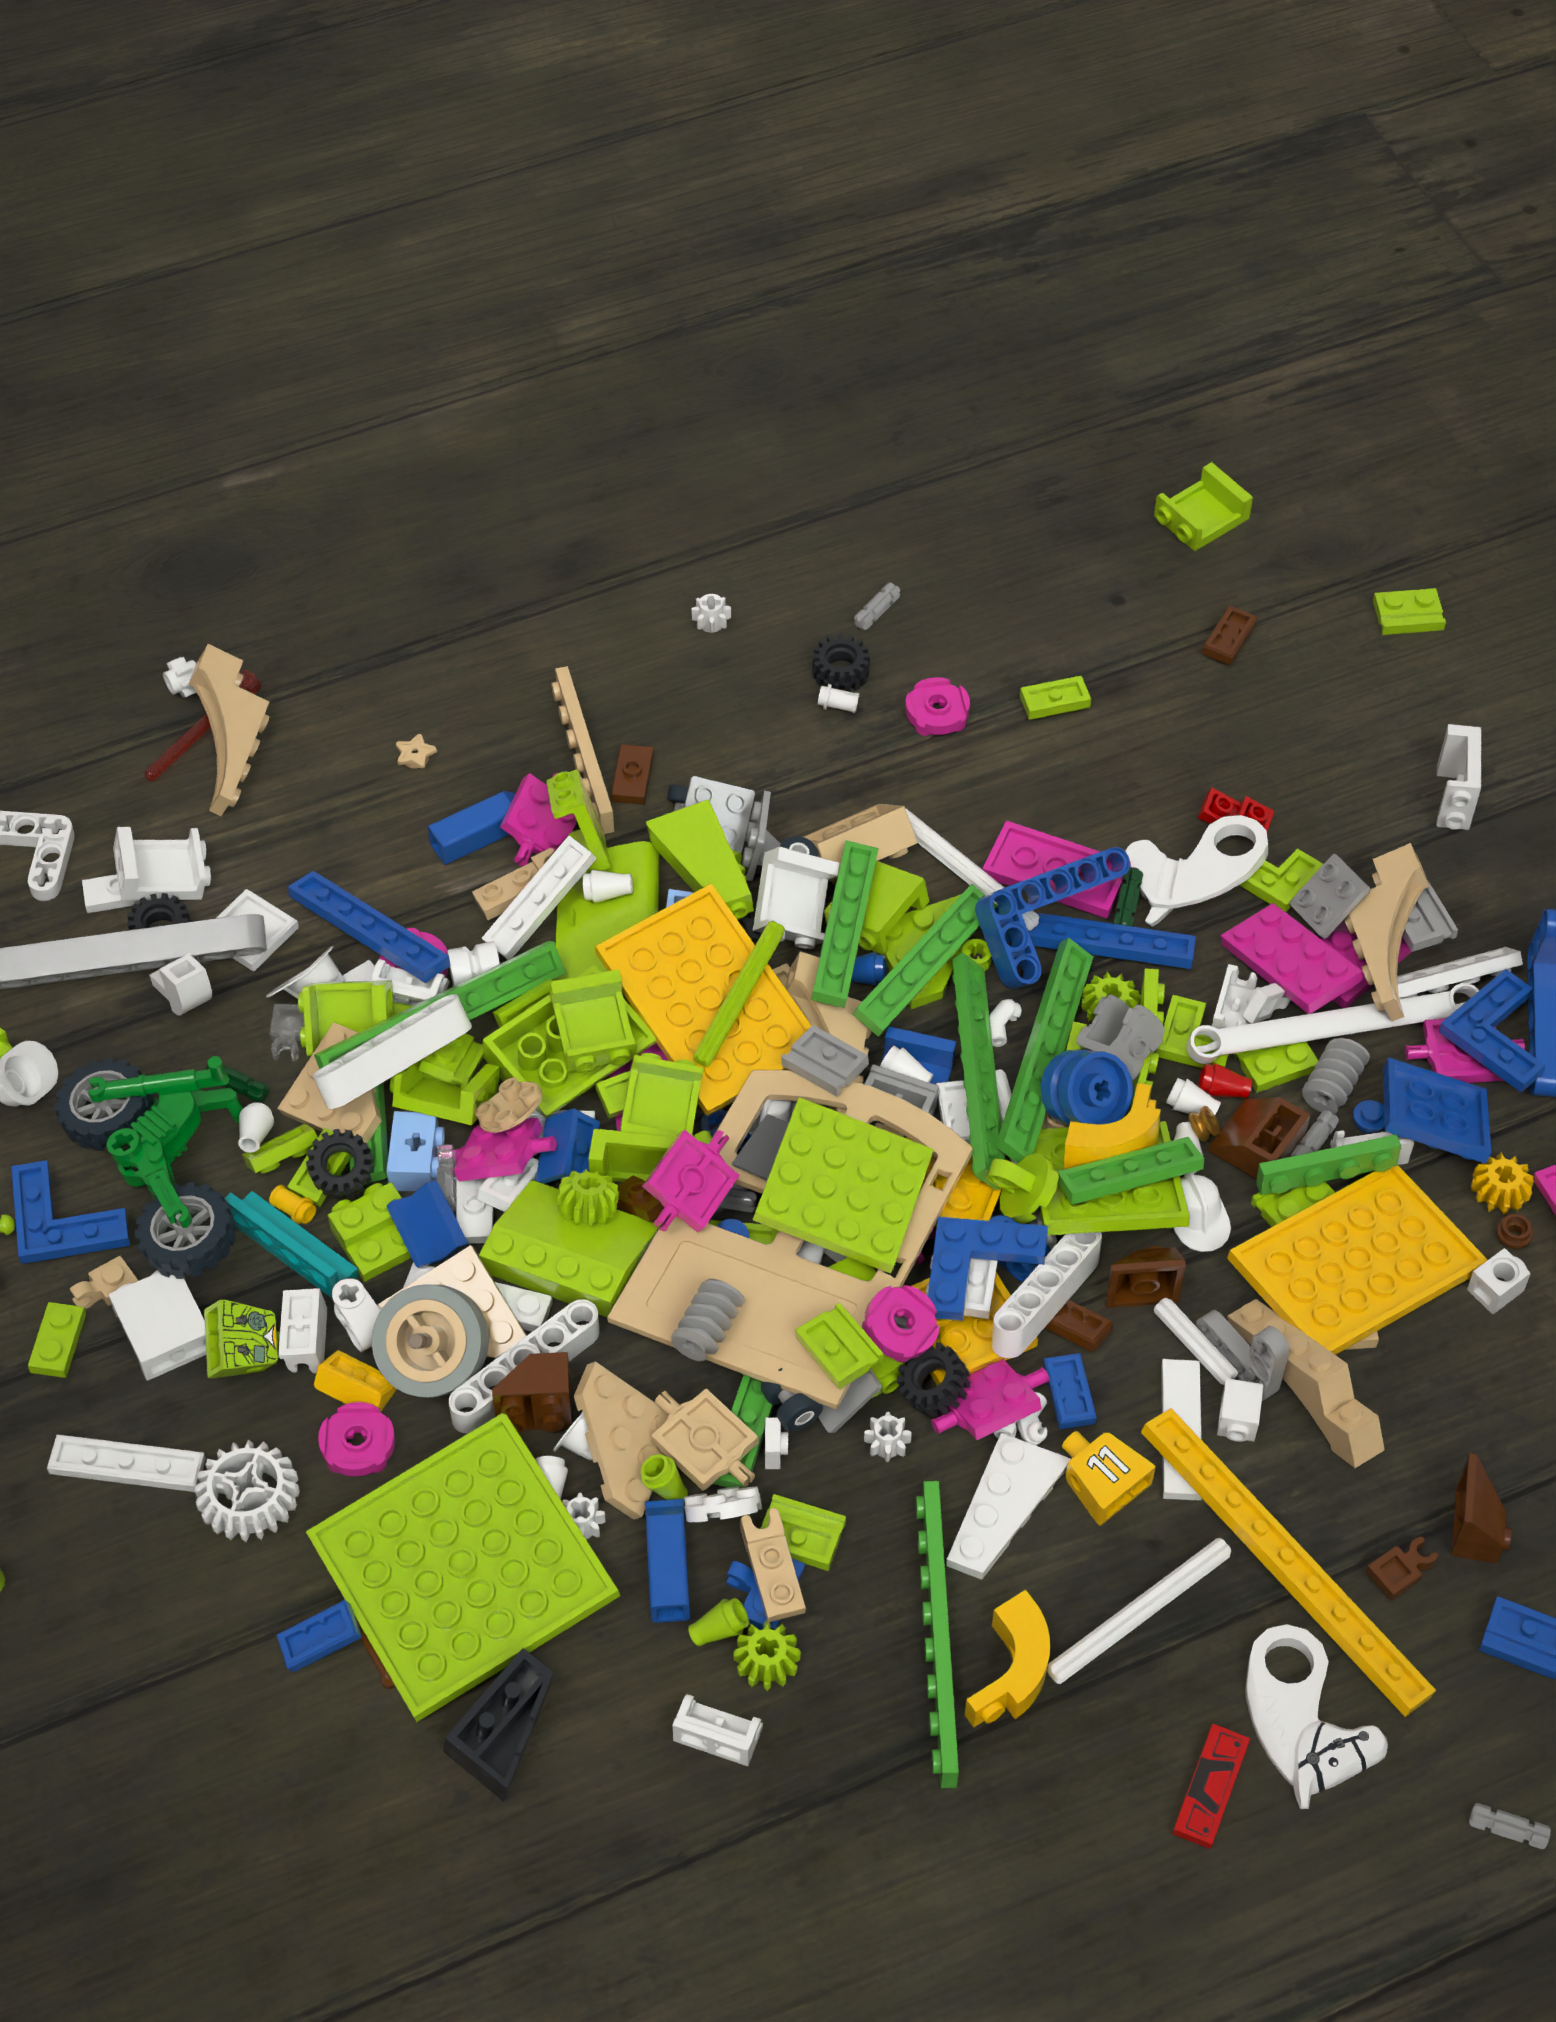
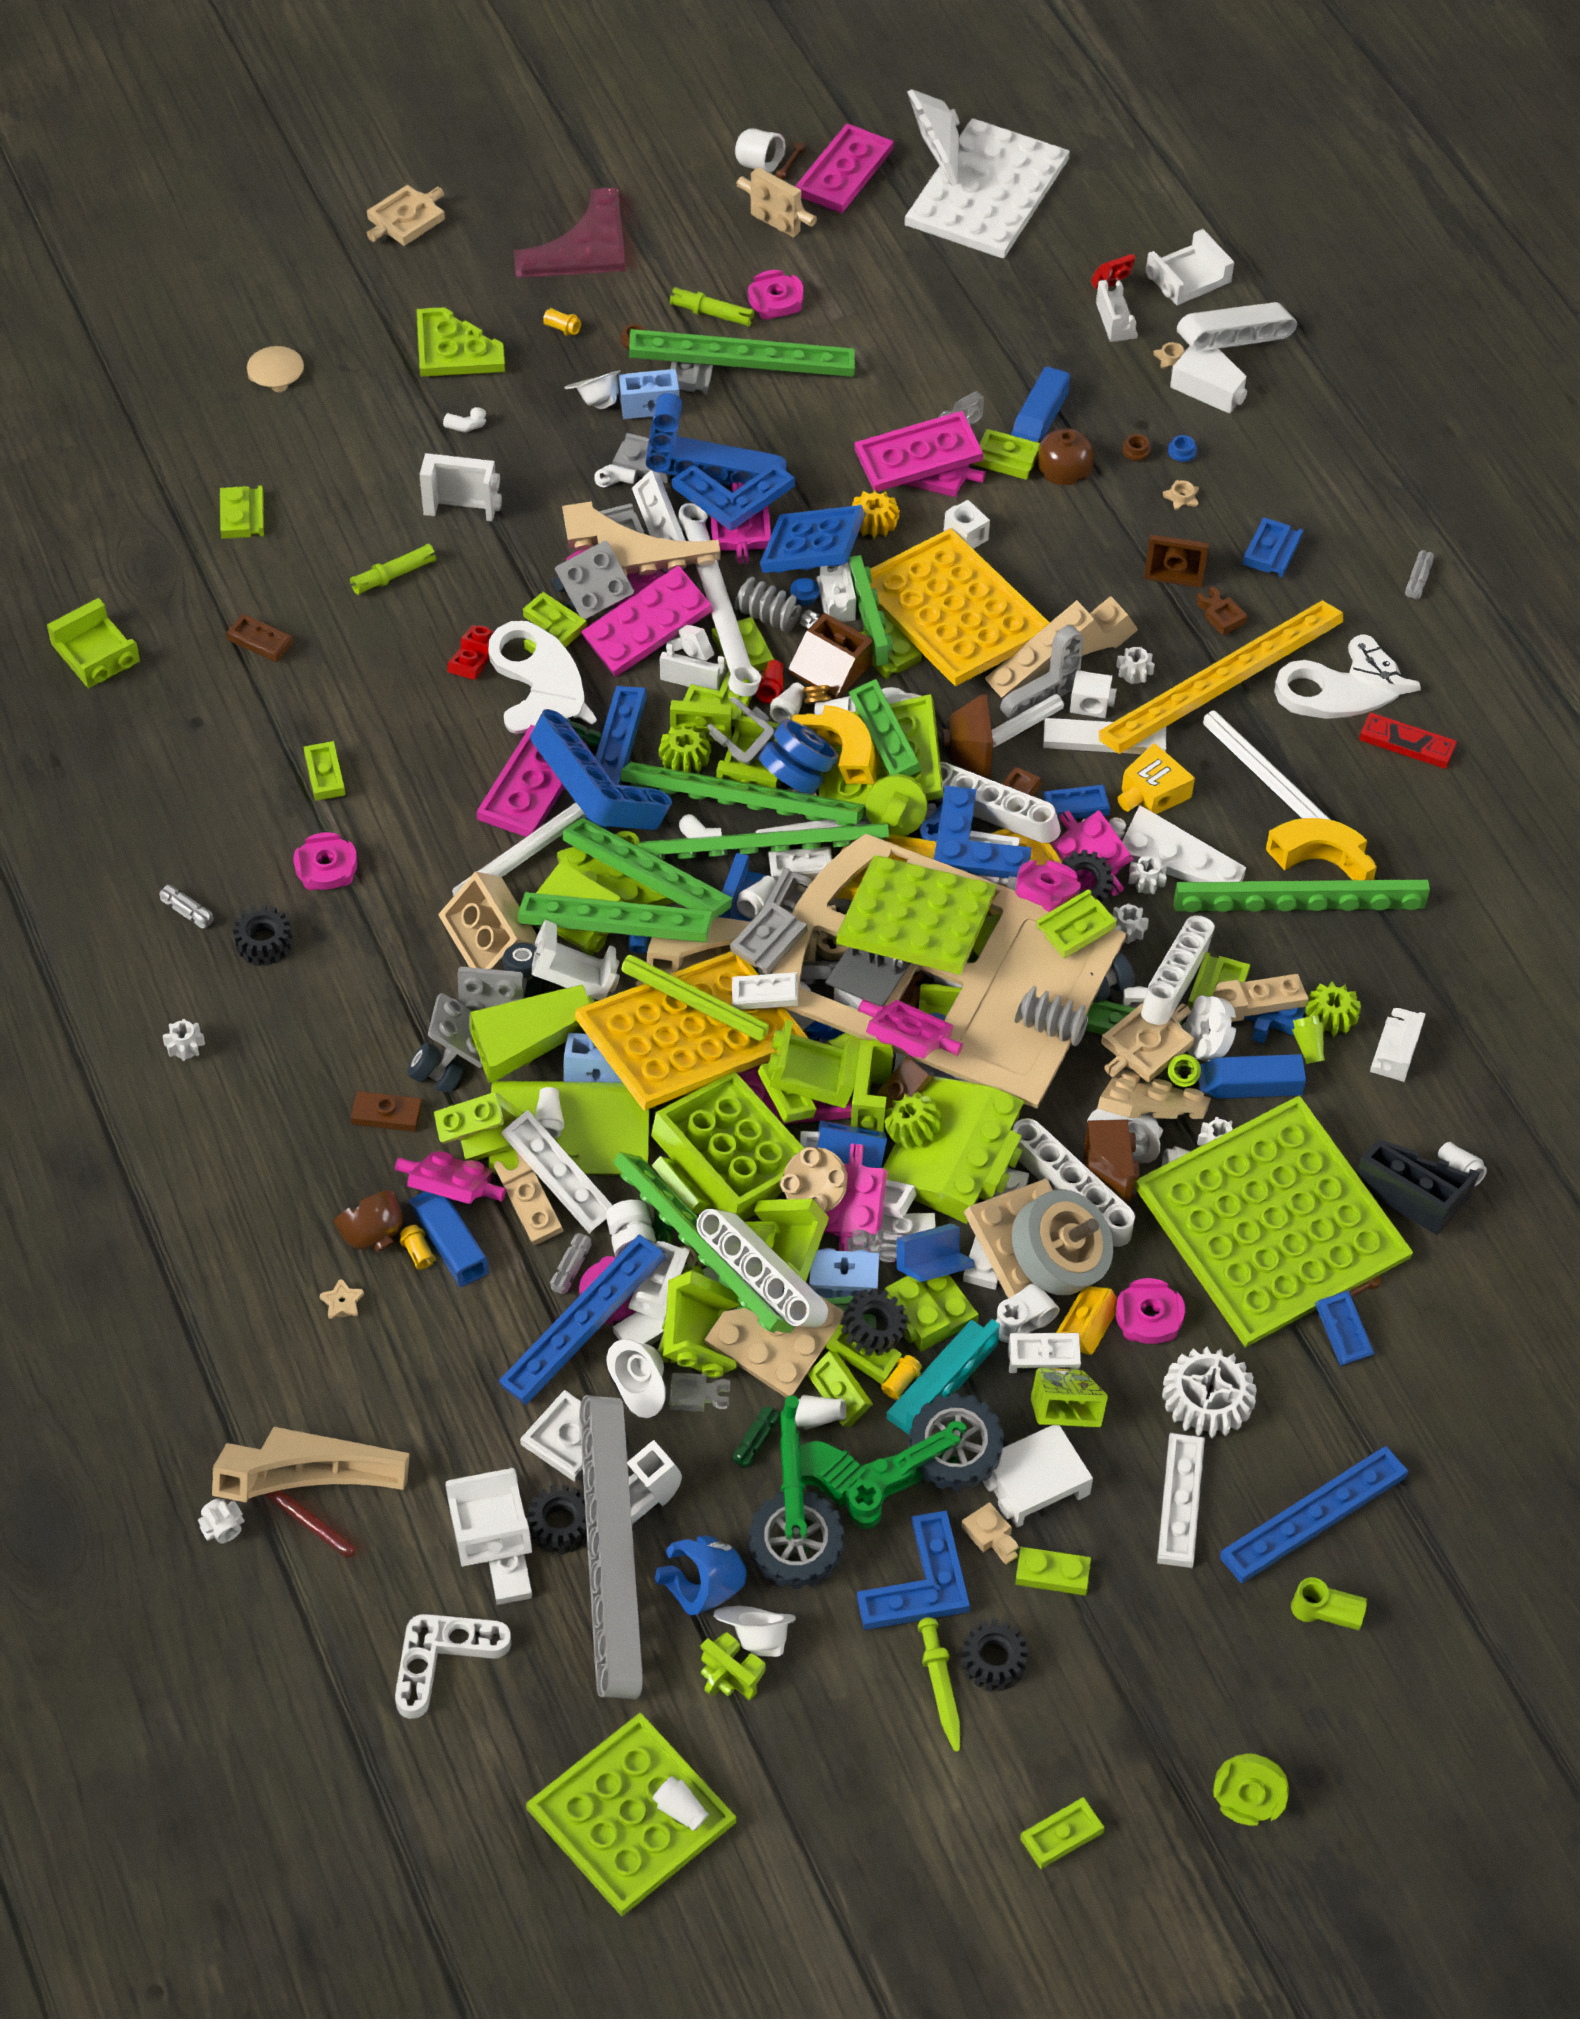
camera: 90 degrees left, 0 degrees up
lime panel [550,969,637,1072] -> none
tan plate [551,666,614,834] -> none
white pin [818,684,859,713] -> none
reddish brown plate [1496,1214,1533,1249] -> none
none -> reddish brown cylinder [333,1190,403,1252]
none -> lime pin [350,544,436,595]
none -> yellow pin [400,1225,436,1270]
none -> light grey axle [550,1233,592,1294]
none -> white arm [595,465,637,487]
none -> blue piece [654,1535,746,1615]
none -> white plate [732,972,798,1010]
none -> lime plate [979,1130,1023,1200]
none -> white gear [1116,647,1154,684]
none -> white gear [1128,855,1167,894]
none -> white beam [1141,916,1214,1025]
none -> blue plate [1220,1446,1408,1584]
none -> white cone [1438,1142,1487,1187]

